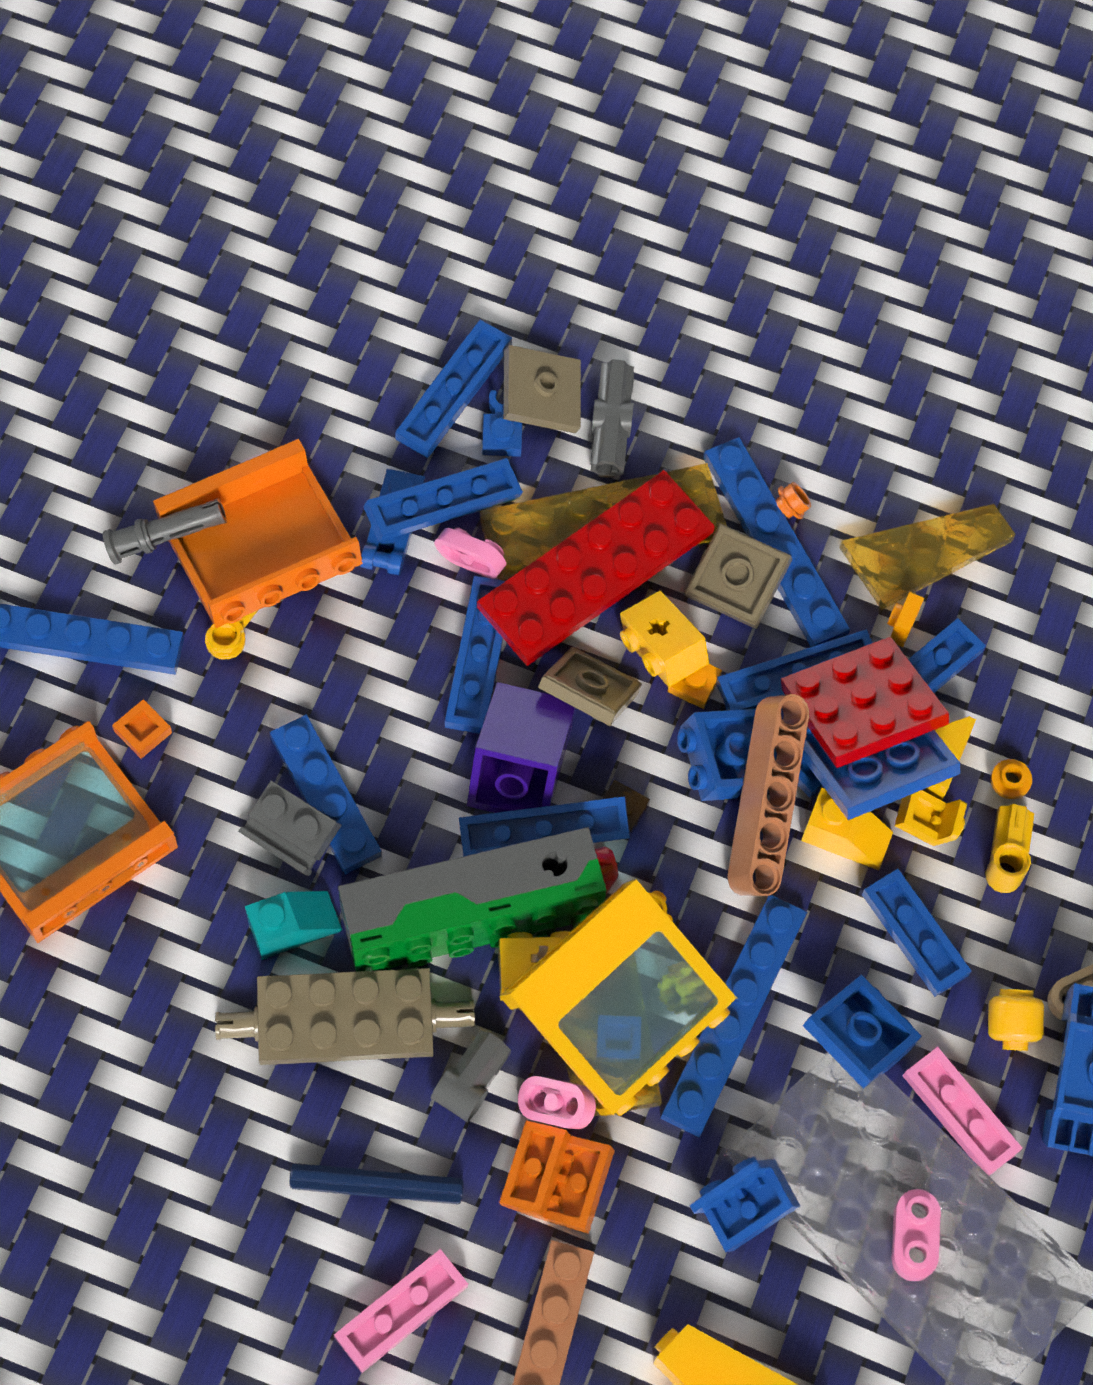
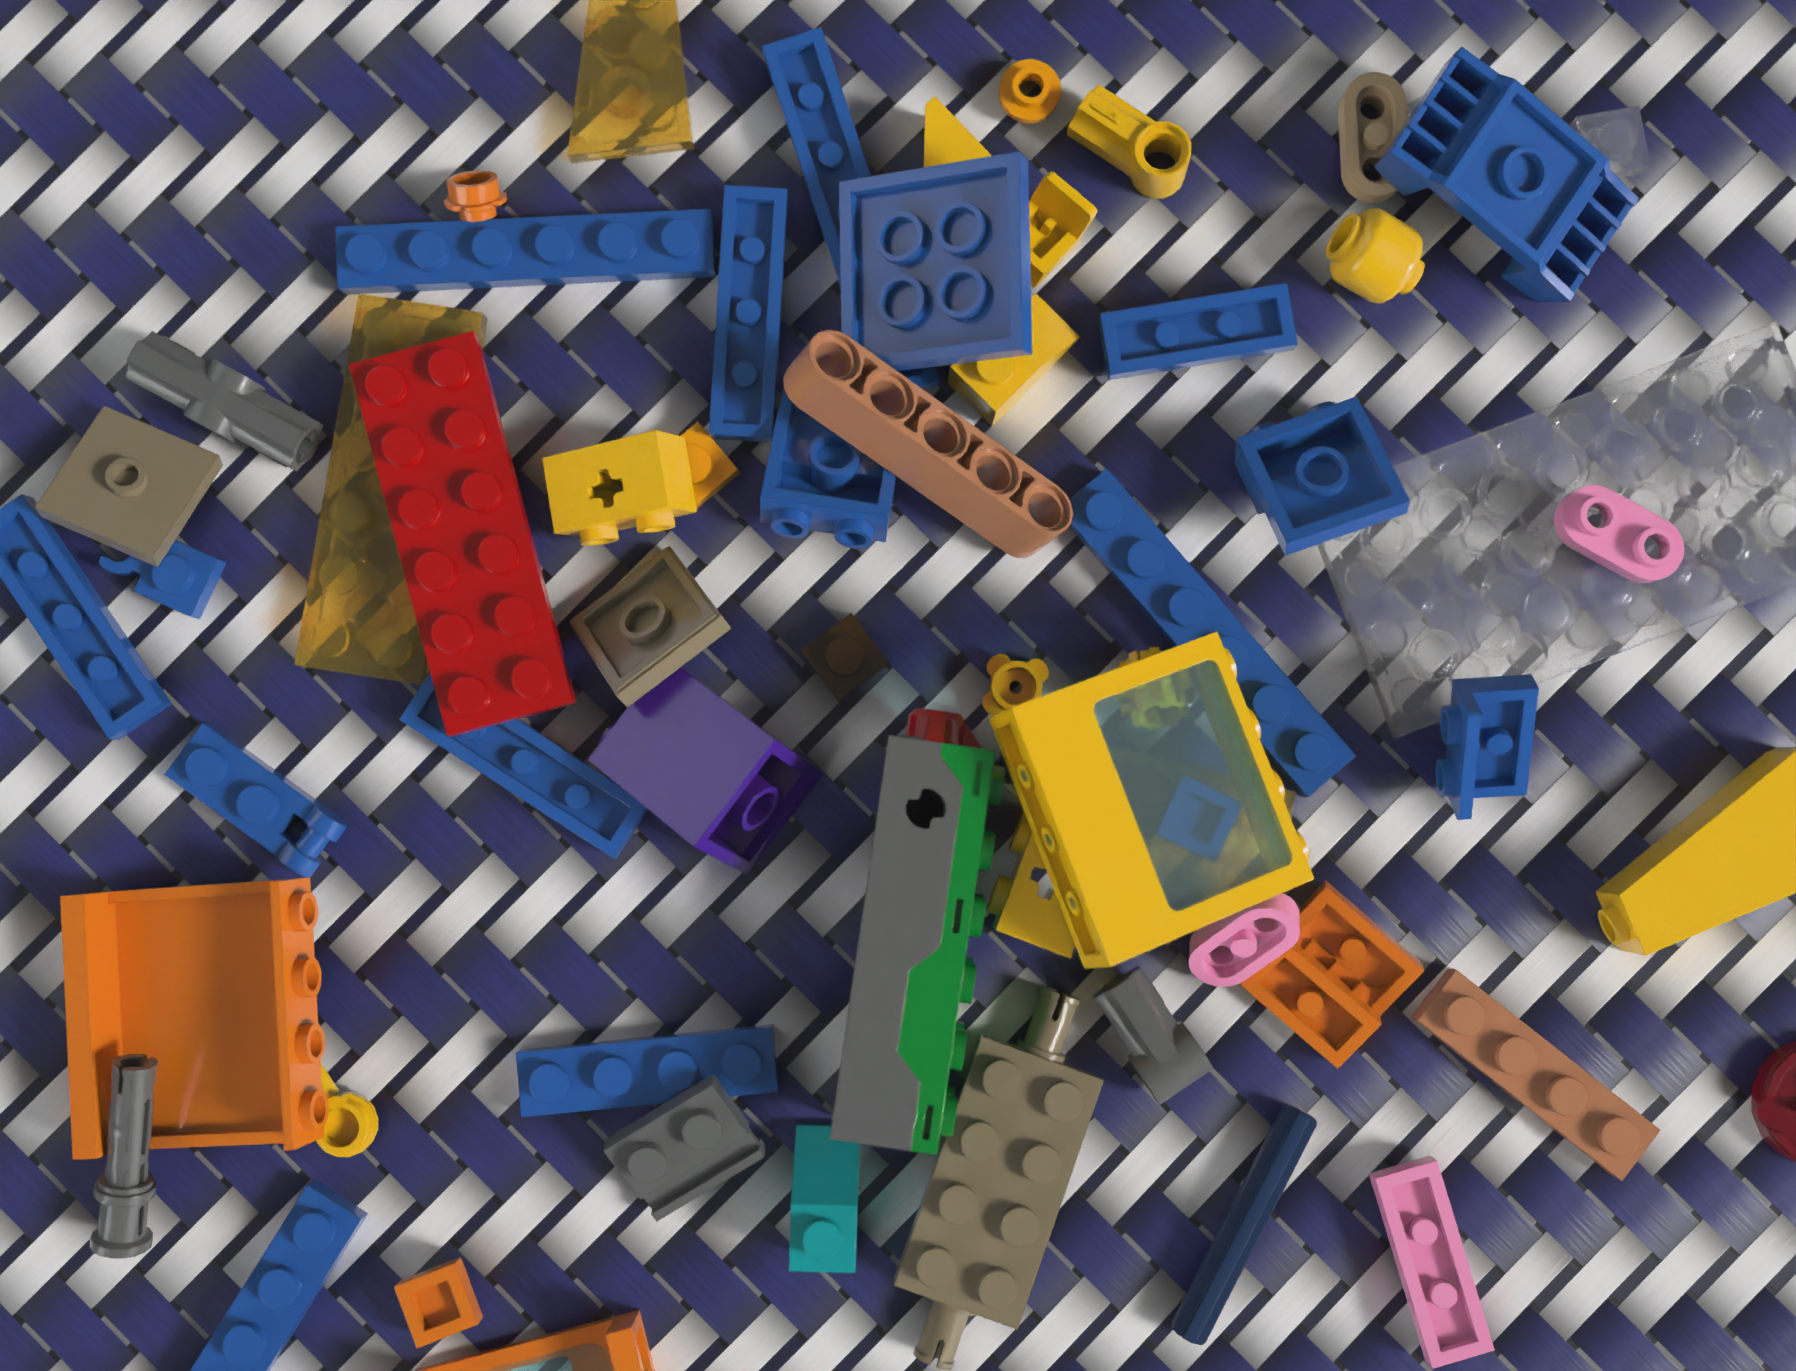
camera: 65 degrees left, 20 degrees up
blue plate [363,458,523,542] -> none
bright pink plate [434,528,506,579] -> none
blue plate [459,797,630,857] -> none
dark tan plate [684,524,793,629] -> none
red plate [781,637,949,768] -> none
light orange plate [887,592,924,647] -> none
bright pink plate [903,1047,1023,1178] -> none

